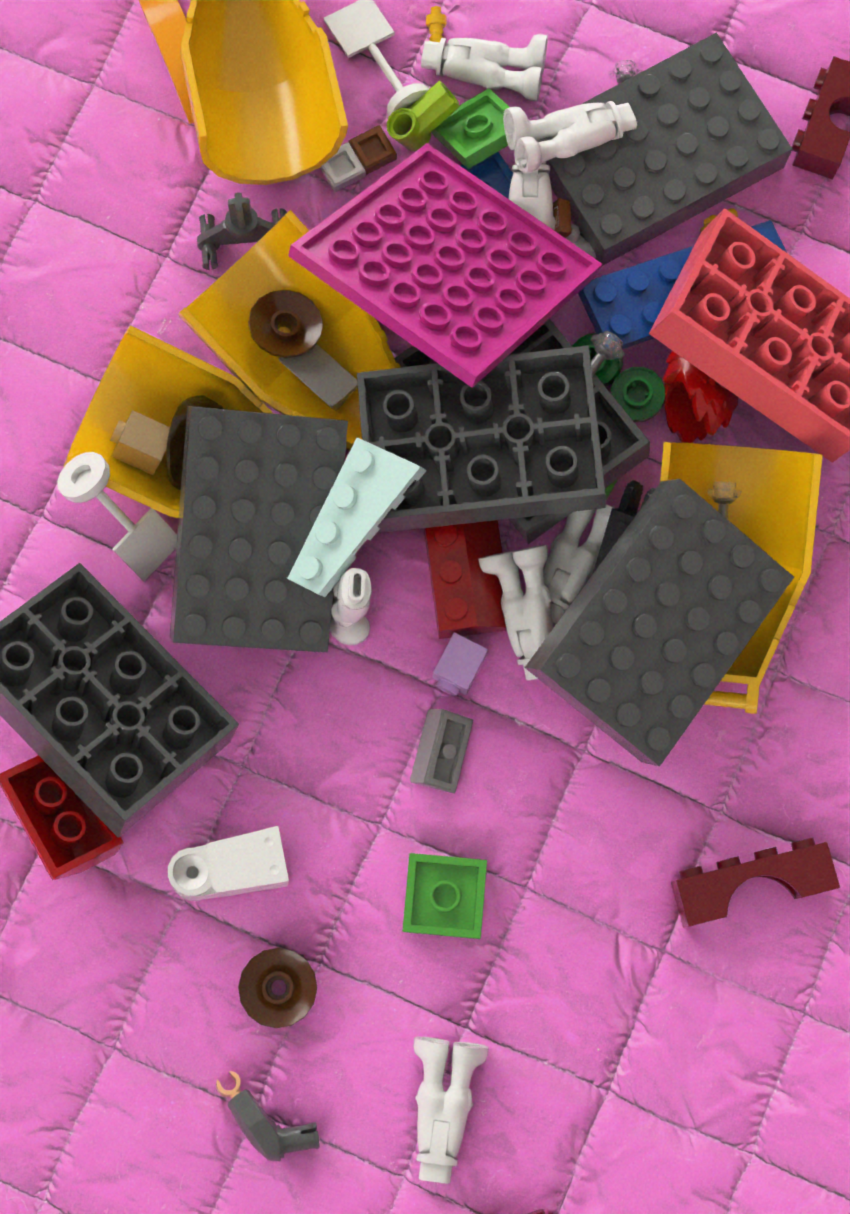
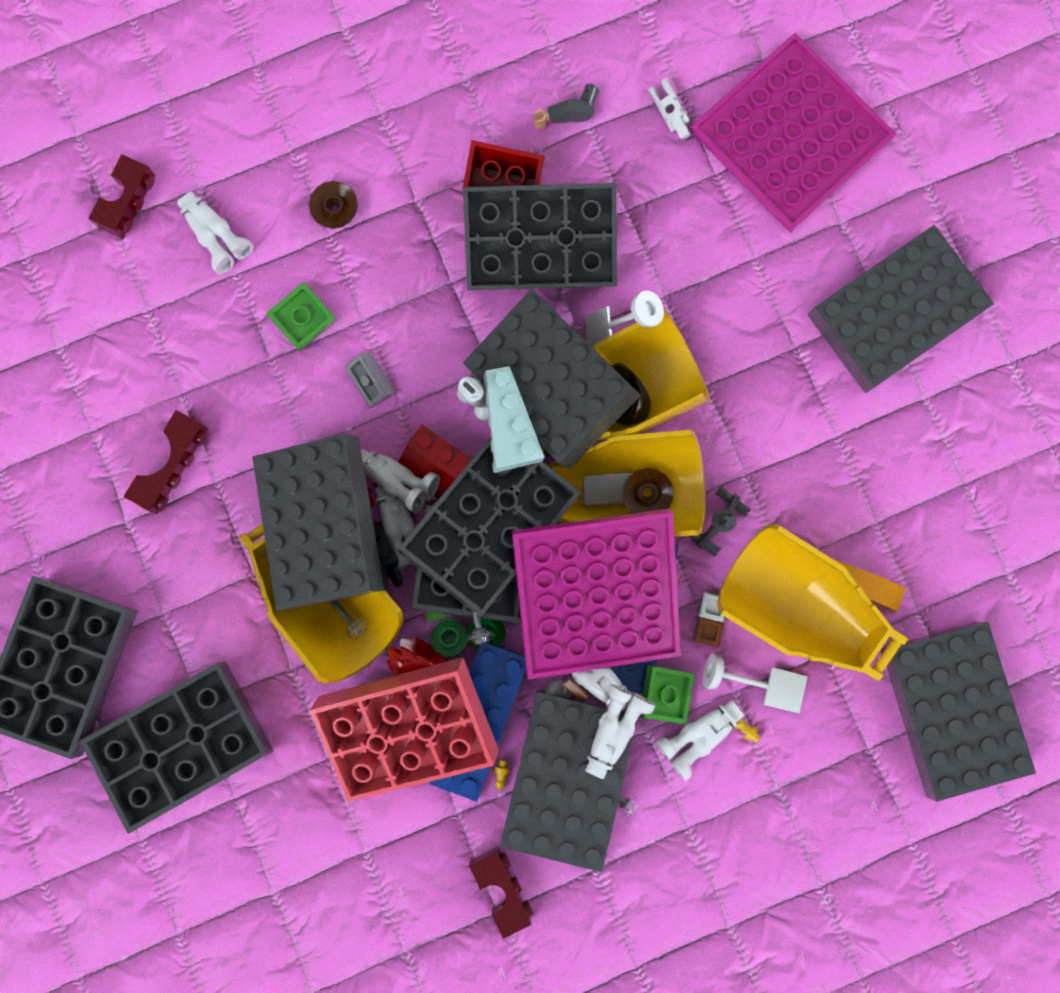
camera: 135 degrees right, 5 degrees up
tan brick [110,410,170,475] -> none
white piece [168,826,289,901] -> none
dark grey arm [216,1071,320,1161] -> none
lime piece [387,80,460,151] -> none
lavender brick [433,632,488,696] -> none

